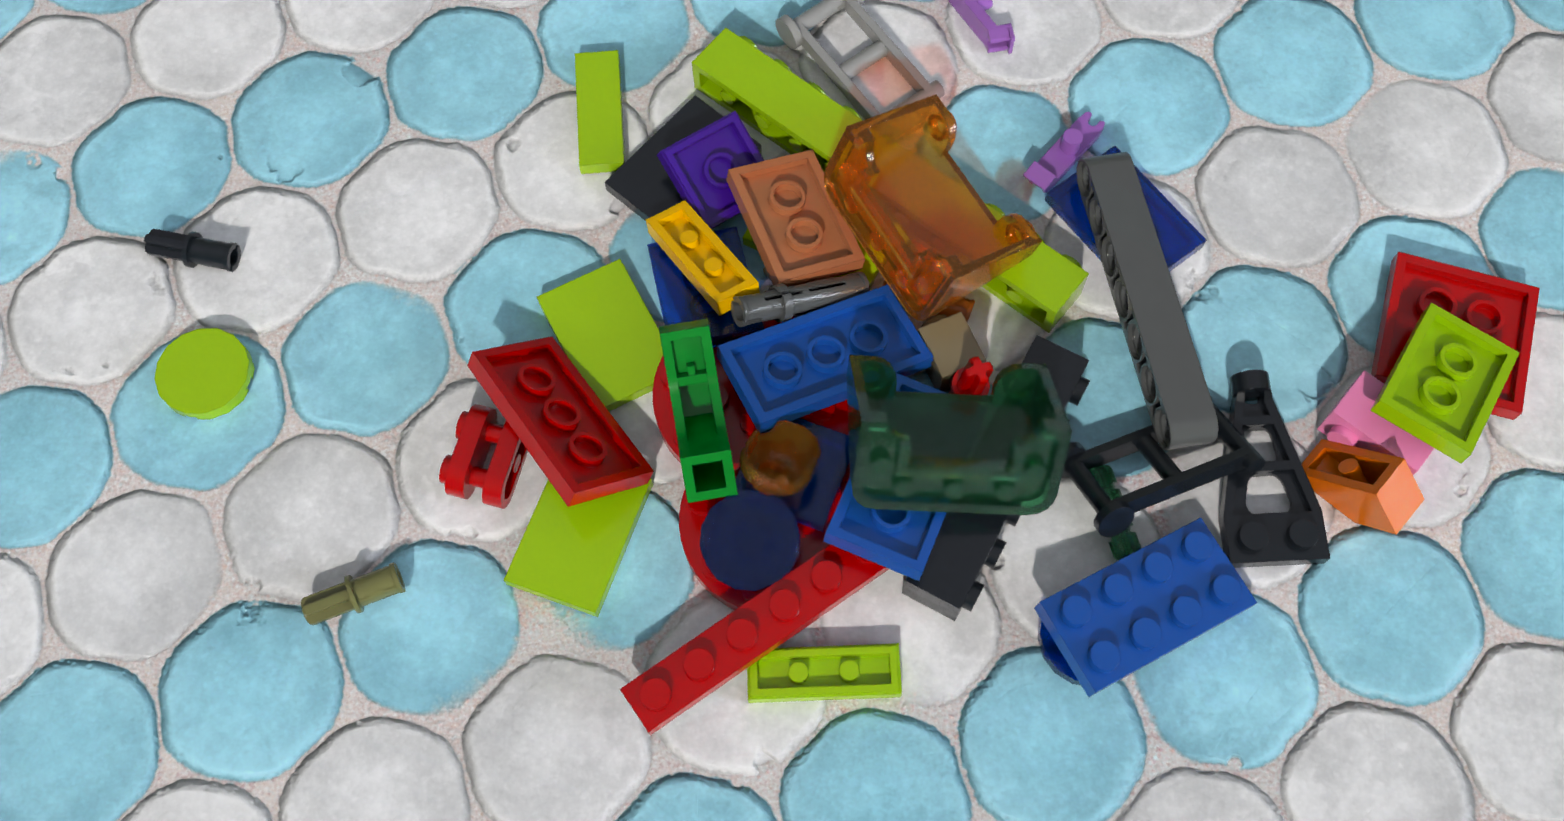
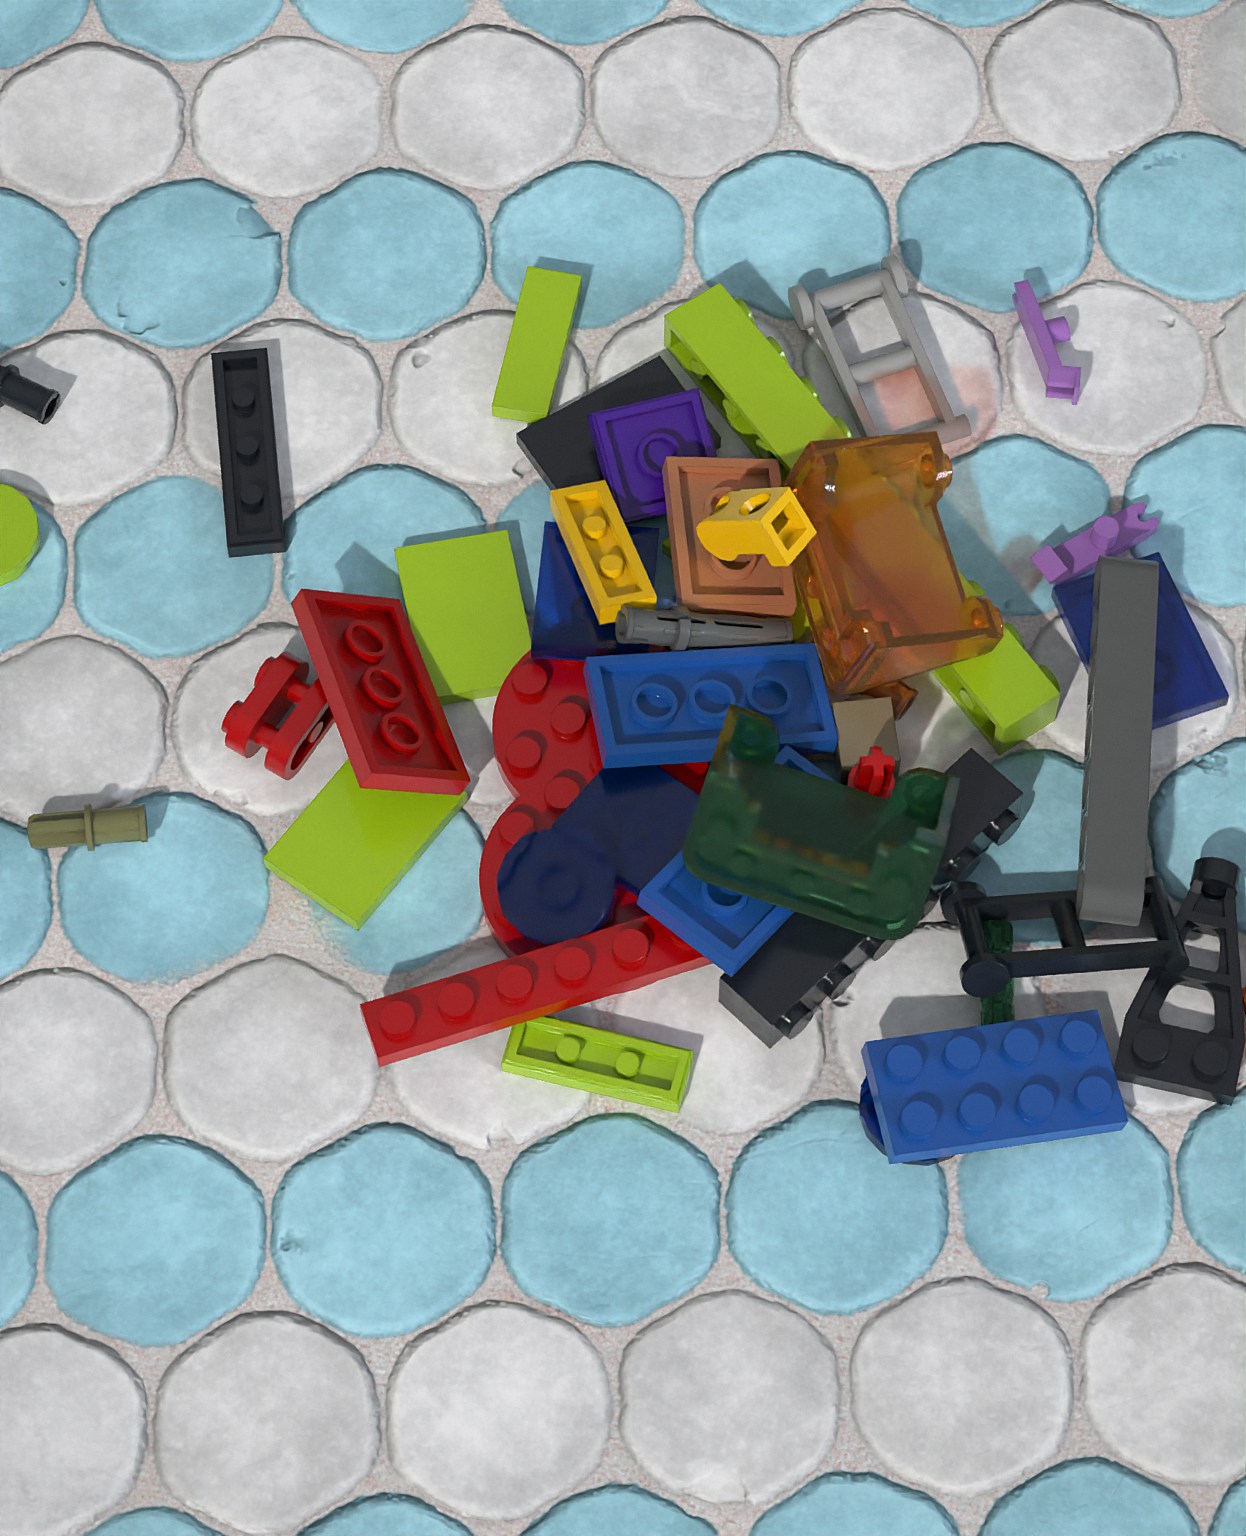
camera: 15 degrees right, 5 degrees down
green arch [659,318,738,503] -> none
clear orange hair [739,420,822,496] -> none
none -> black tile [211,348,286,558]
none -> yellow leg [696,487,817,566]

